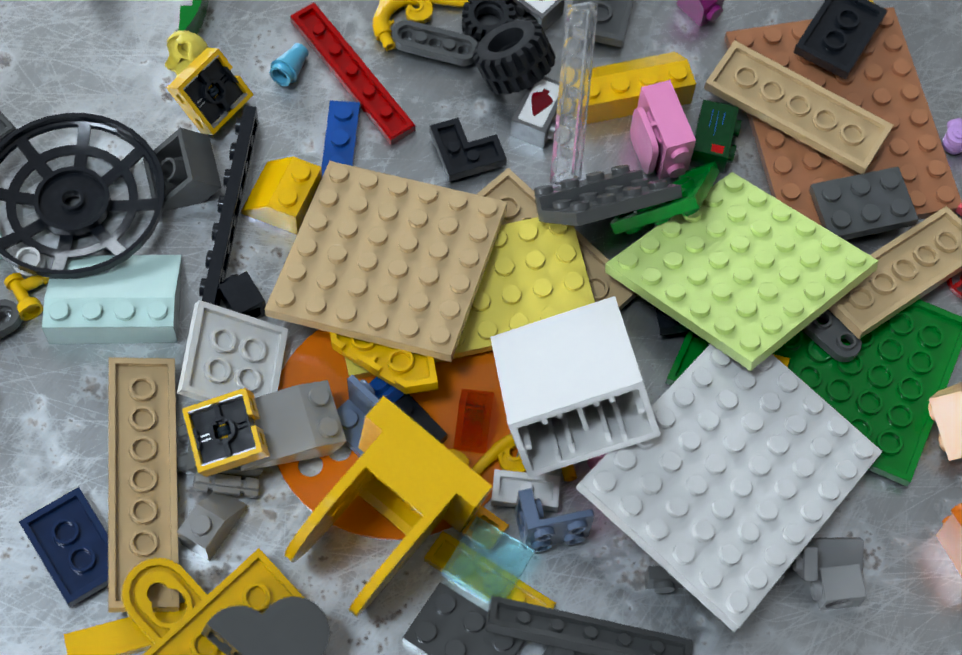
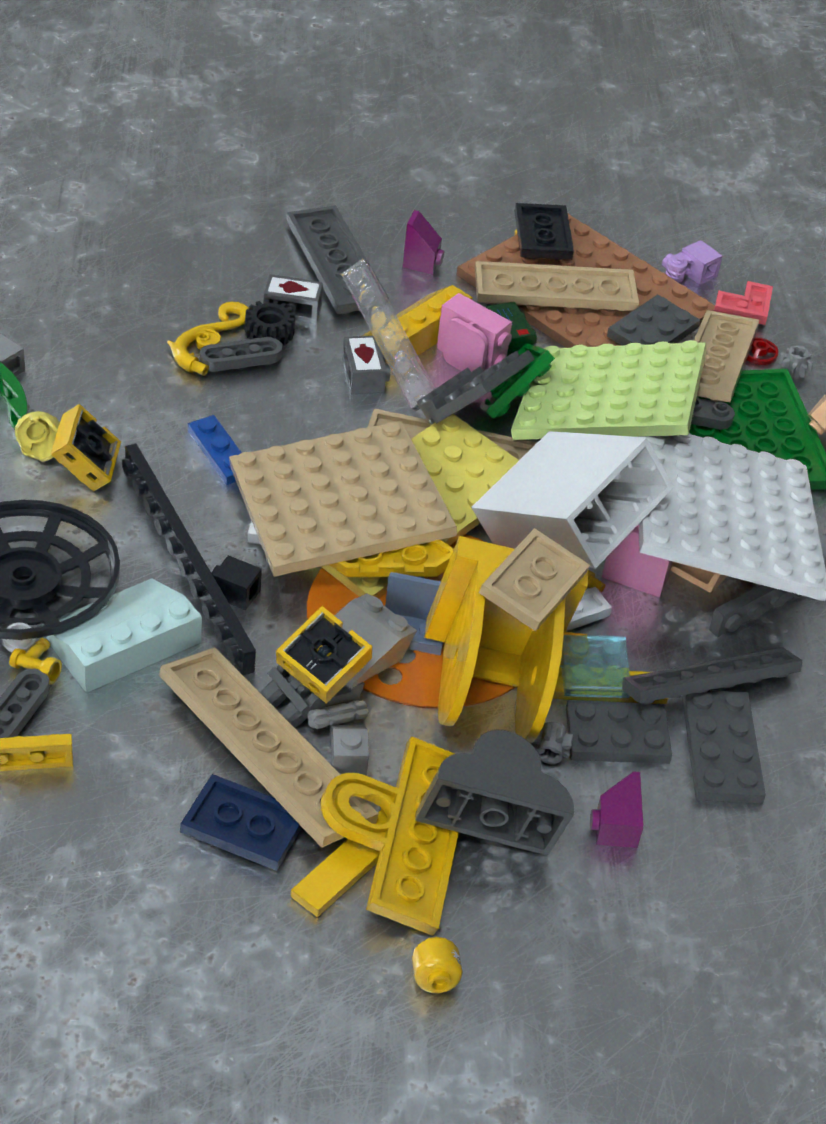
camera: 35 degrees left, 20 degrees down
dark grey slope [143,127,222,211] -> none
white plate [177,300,288,401] -> none
yellow slope [241,156,322,235] -> none
medium azure cone [269,43,309,86] -> none
red tile [290,2,416,145] -> none
black plate [430,118,507,182] -> none
black tyre [473,19,556,95] -> none
sand blue bracket [514,488,594,552] -> none
none -> tan plate [479,528,590,631]
none -> light grey gear [531,722,573,764]

